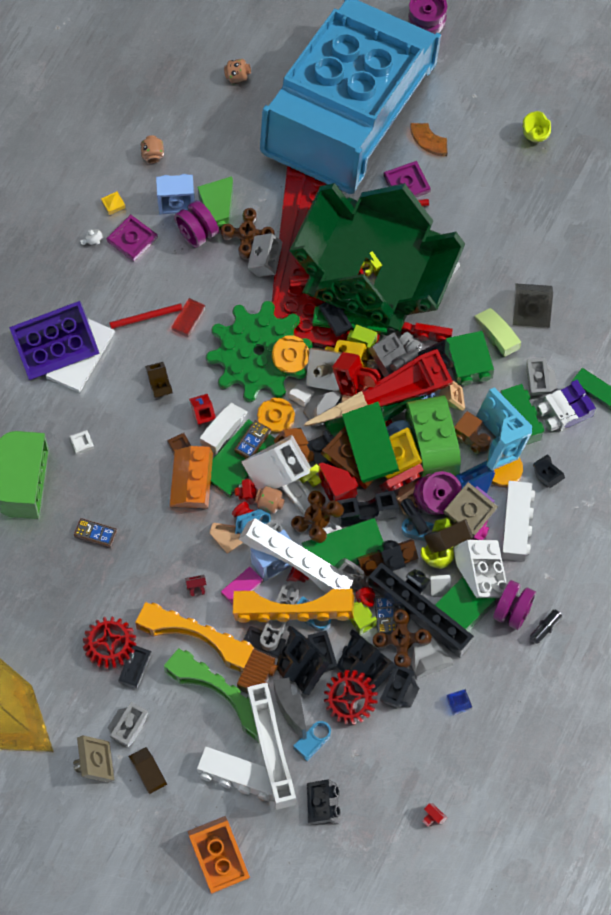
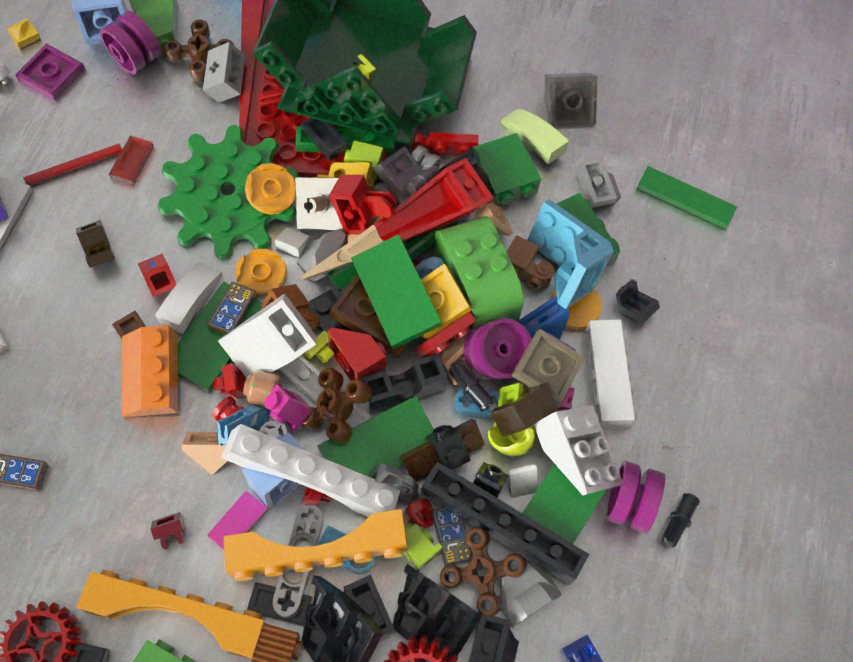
camera: 15 degrees left, 0 degrees up
hips [536,380,596,432] -> none
none -> dark pink brick [264,384,312,431]

